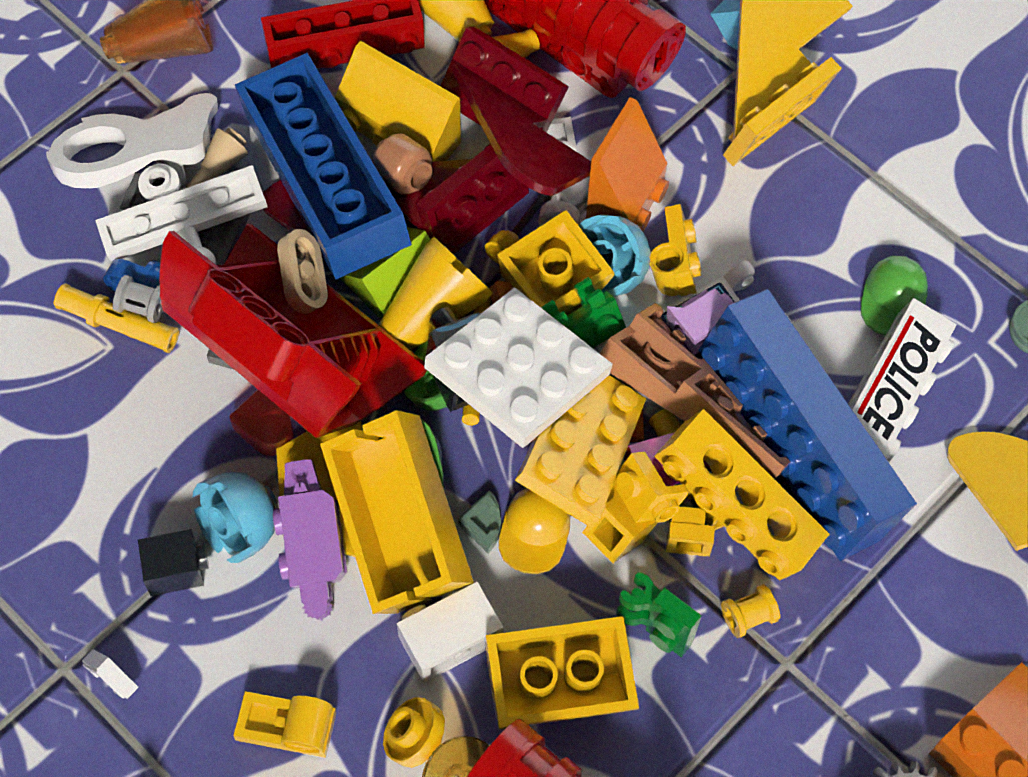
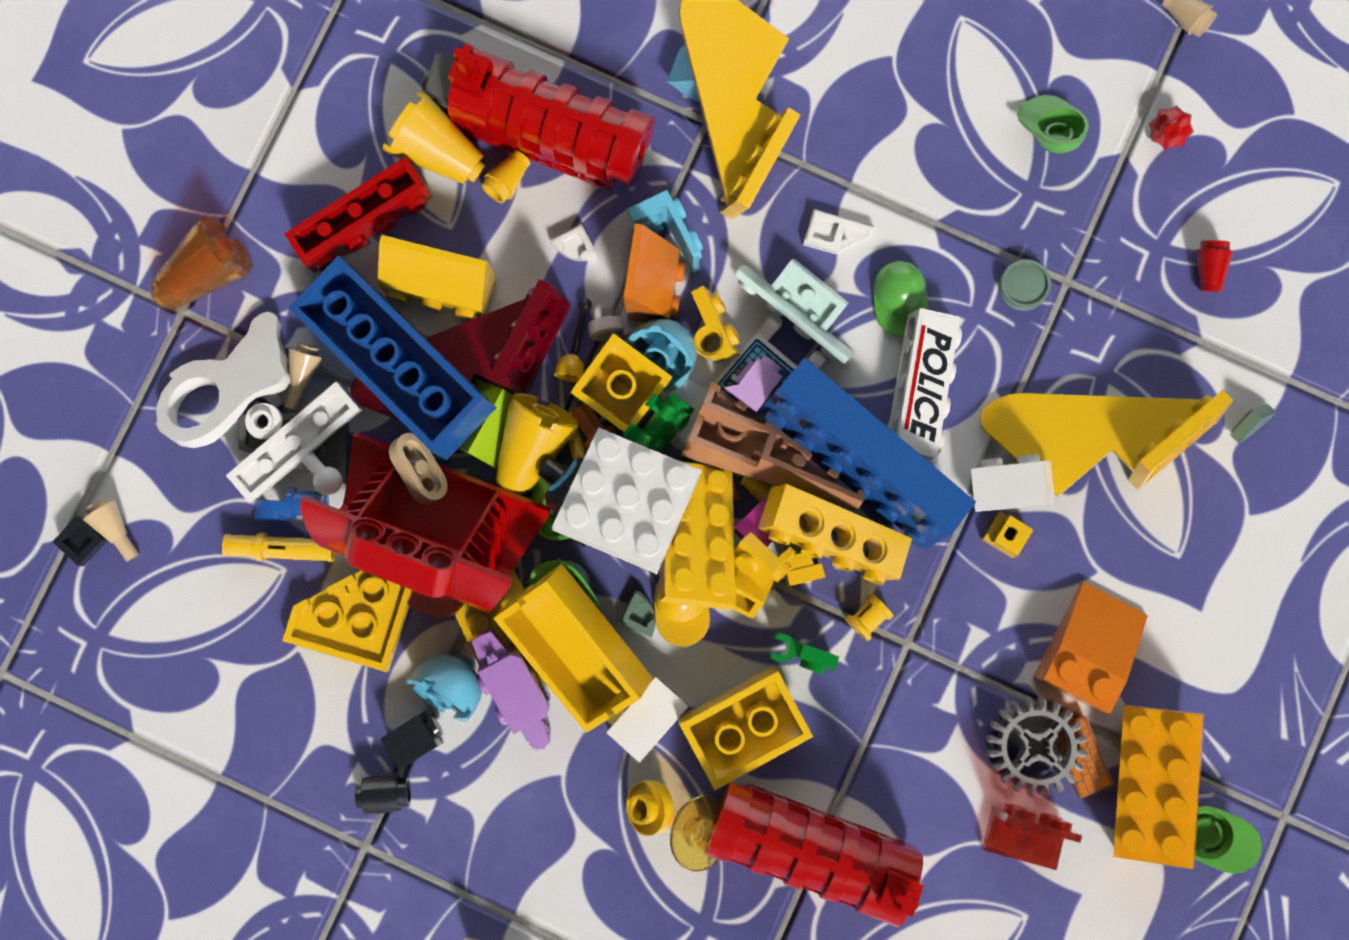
camera: 15 degrees left, 20 degrees up
white tile [82,649,138,699] -> none
light grey bush [113,275,163,323] -> none
yellow plate [233,691,336,758] -> none
nougat head [372,133,432,195] -> none
dark red piece [440,26,591,196] -> none
none -> yellow plate [282,570,414,672]
none -> black brick [355,774,411,815]
none -> medium azure bracket [628,190,703,273]
none -> light aqua bracket [734,259,854,364]
none -> white tile [803,209,876,255]
none -> white brick [970,454,1055,512]
none -> yellow piece [981,511,1033,558]

